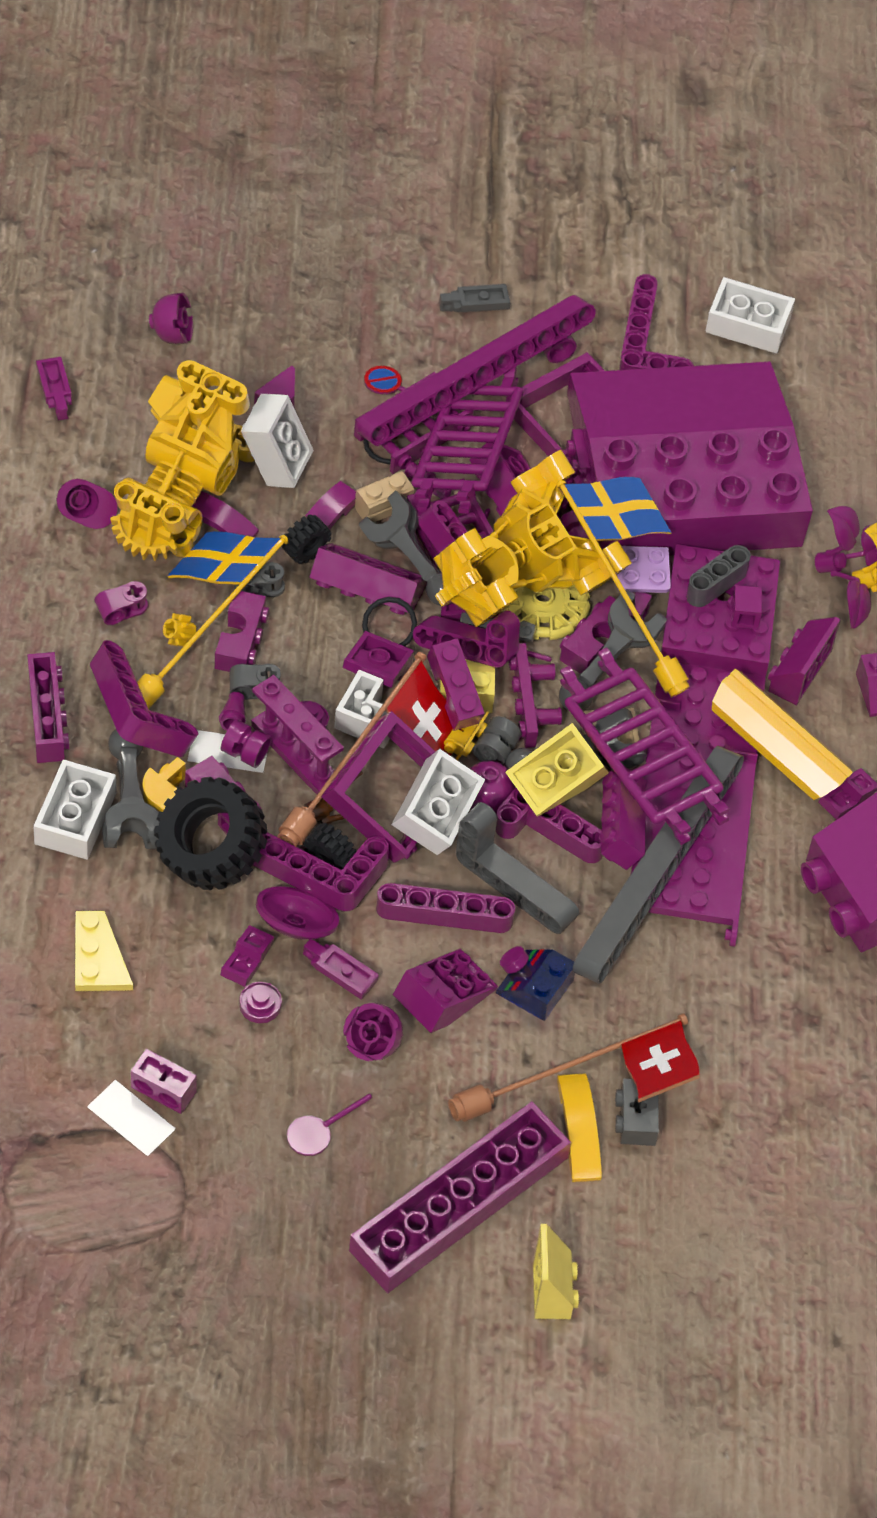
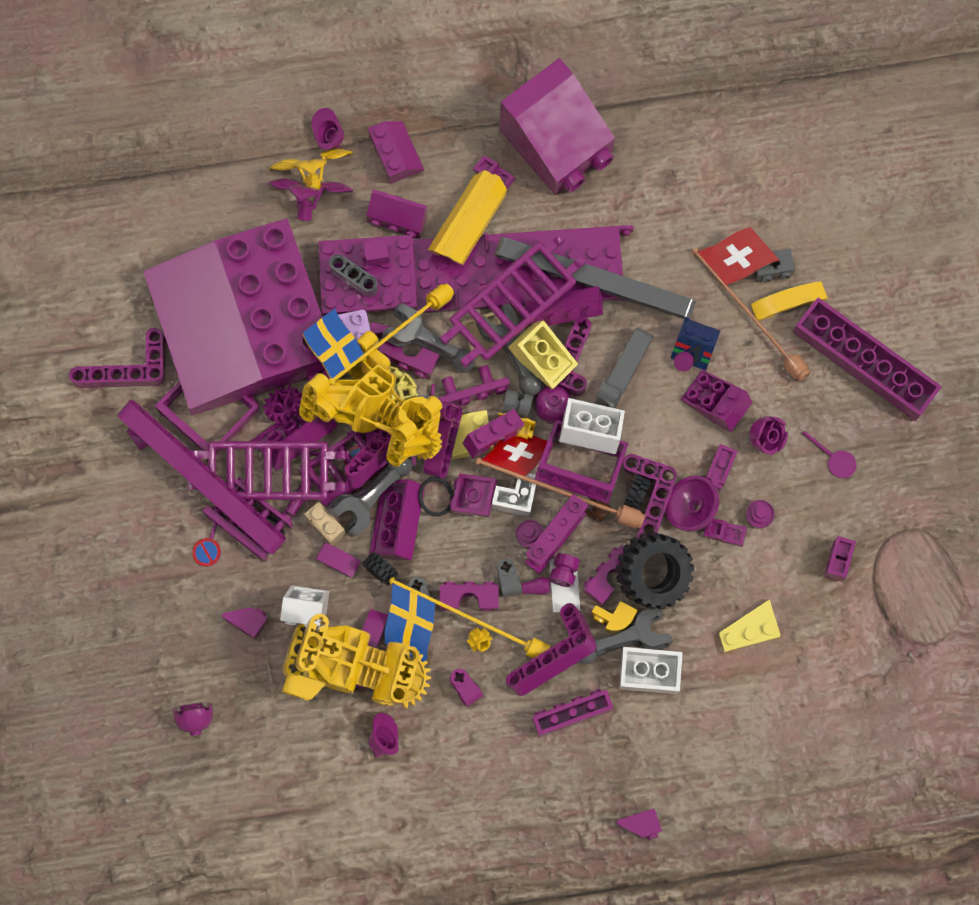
camera: 100 degrees left, 20 degrees up
magenta hinge [36,357,72,421] -> none
white sticker [87,1080,176,1156] -> none
magenta beam [376,883,515,933] -> none
dark grey hinge [439,284,511,312] -> none
light yellow slope [533,1224,579,1319] -> none
magenta hinge [566,429,592,484] -> none
white brick [706,277,795,354] -> none

